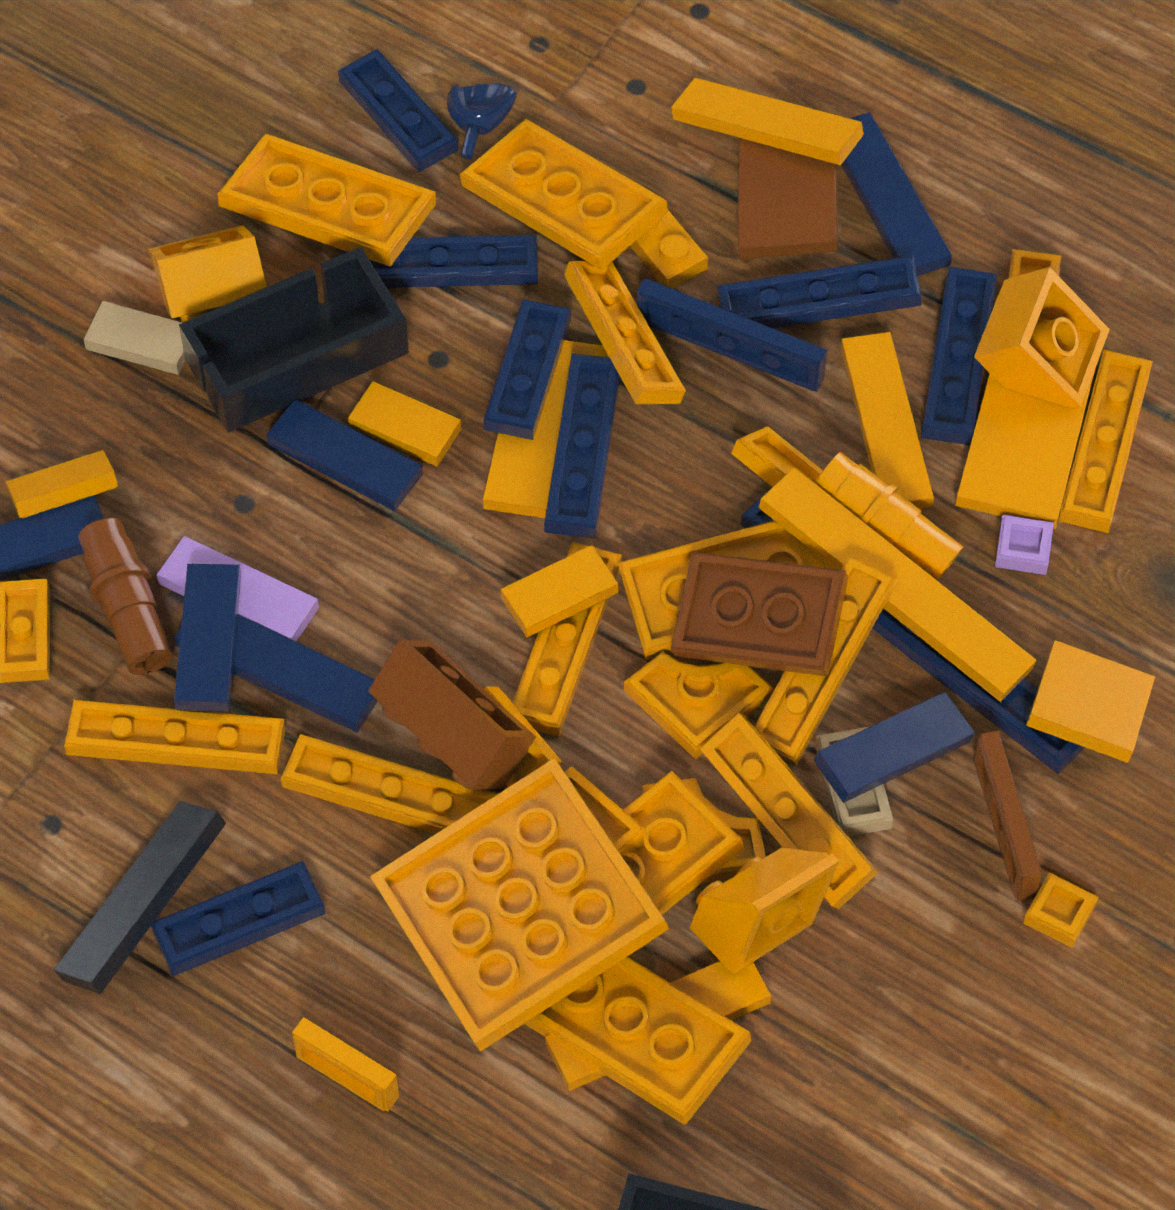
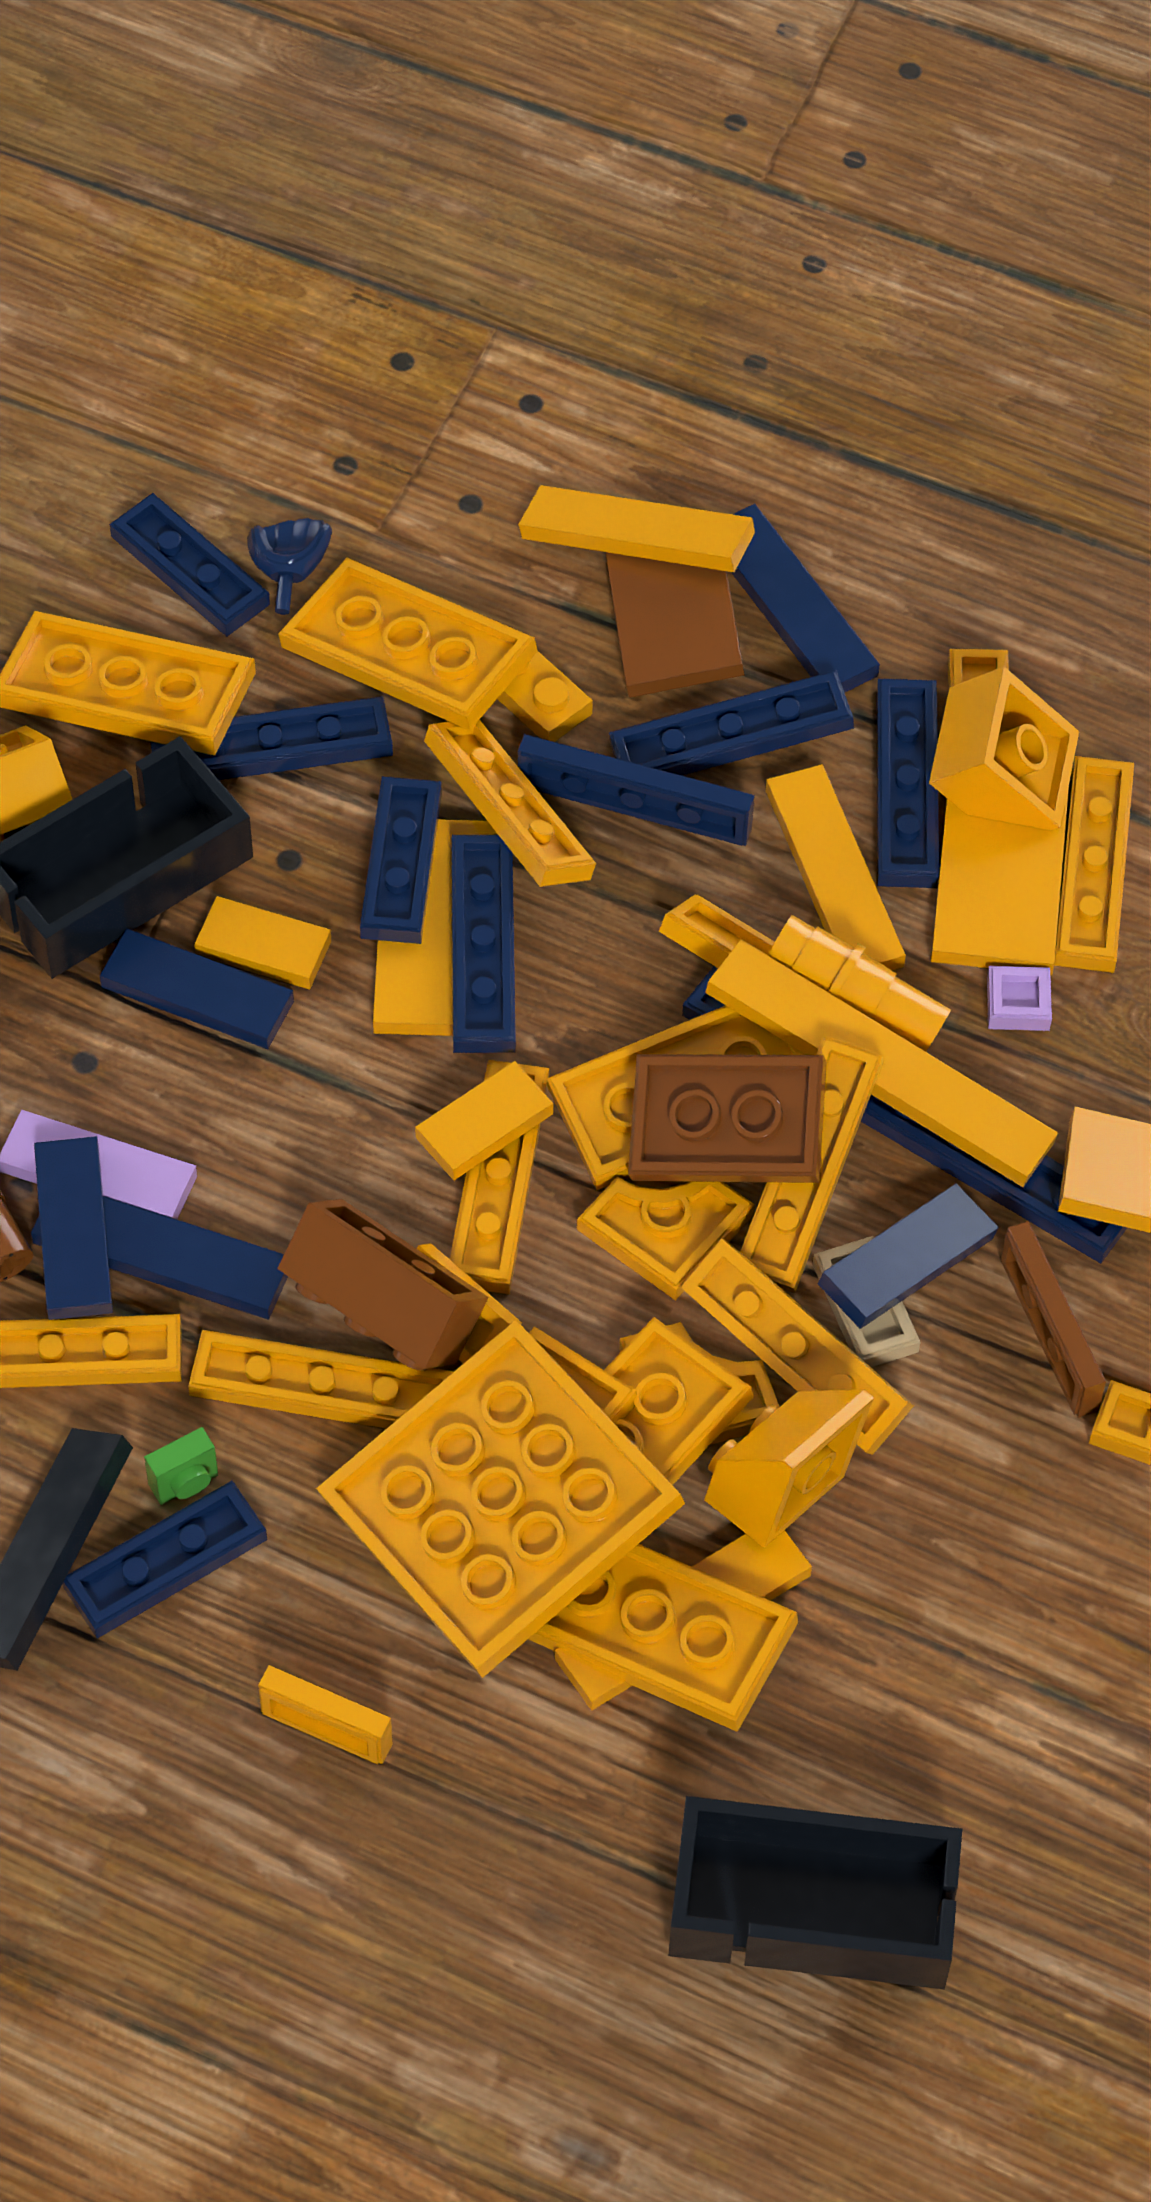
camera: 10 degrees left, 0 degrees up
none -> bright green plate [144,1427,218,1505]

